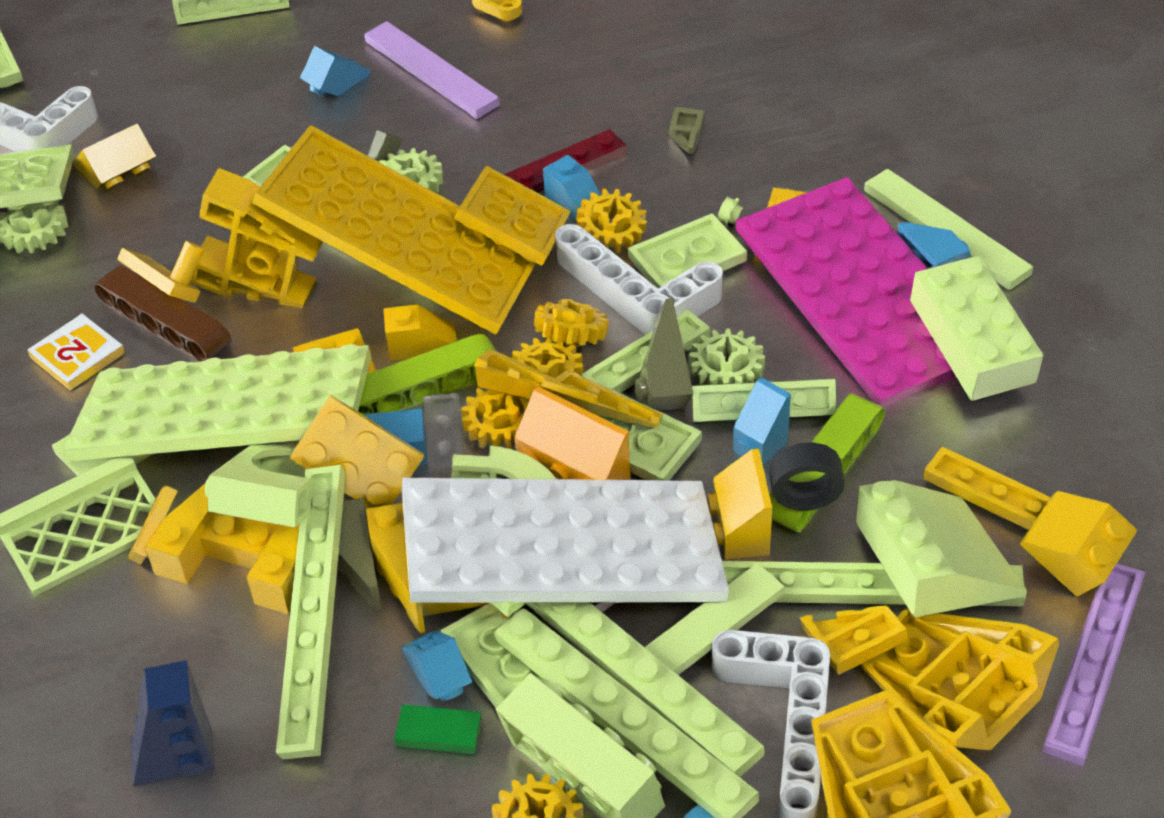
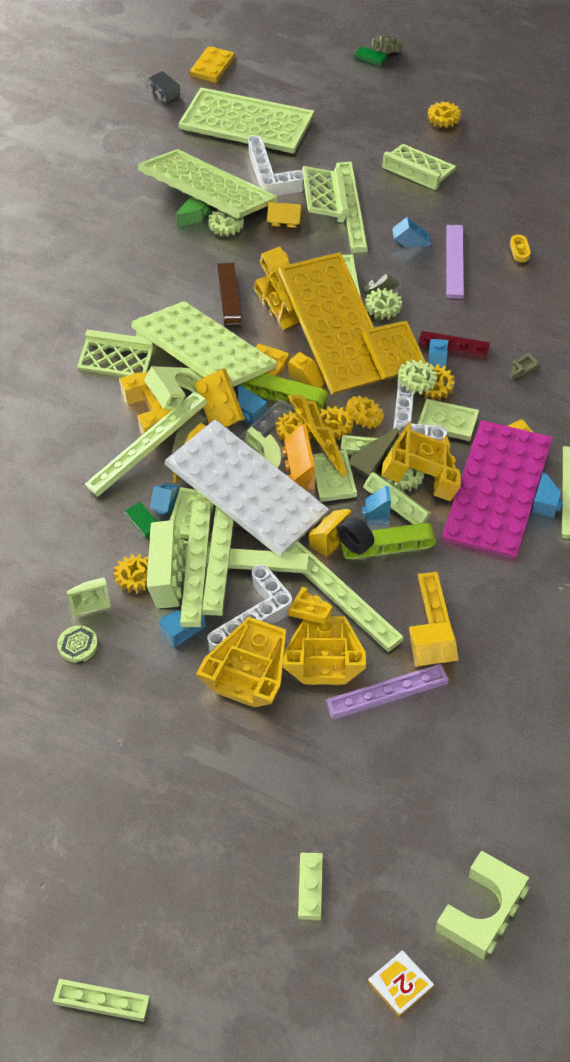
camera: 45 degrees right, 5 degrees up
tile [27,314,125,391] -> none
yellow piece [117,240,204,303] -> none
yellow tile [128,485,178,565] -> none
dark blue wedge [131,660,215,786] -> none
yellowish green plate [716,197,743,227] -> none
yellowish green slope [856,480,1027,618] -> none
yellowish green brick [910,255,1044,401] -> none
none -> yellowish green fence [302,166,348,223]
none -> yellowish green tile [336,162,368,253]
none -> yellow wedge [382,422,461,501]
none -> yellowish green gear [397,359,437,394]

